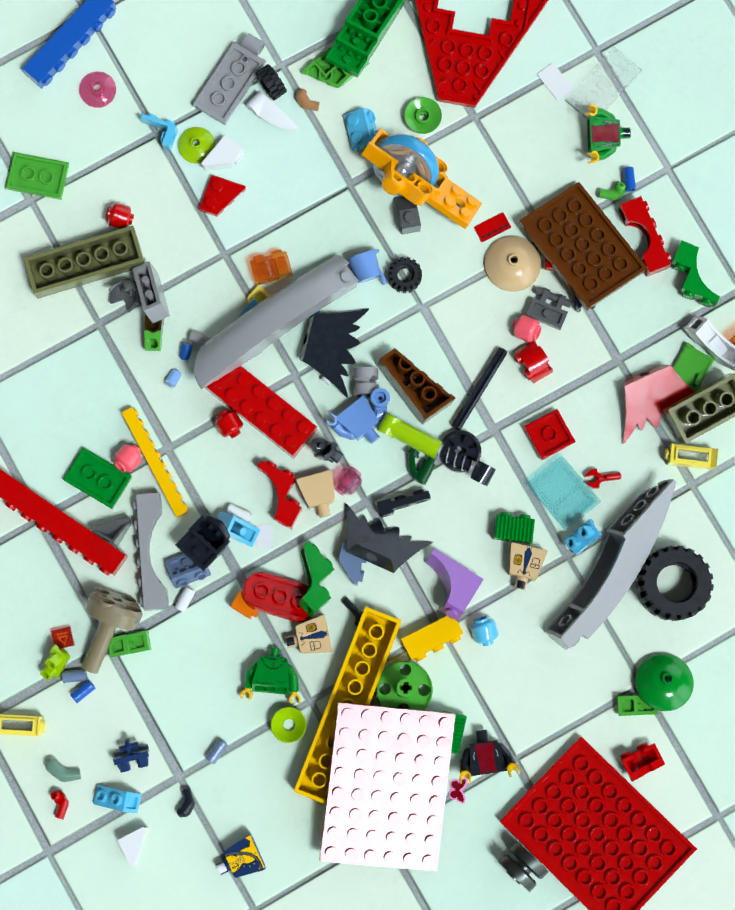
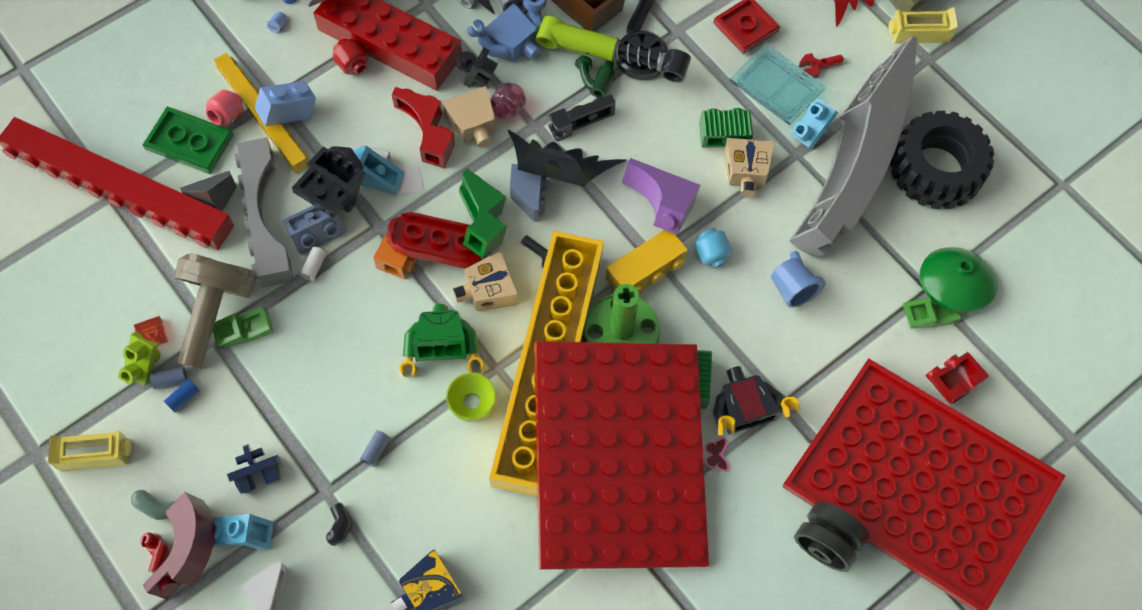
camera: 10 degrees left, 15 degrees down
none -> arch [143,492,215,600]
none -> light blue brick [255,81,316,126]
none -> medium blue hat [771,251,826,308]

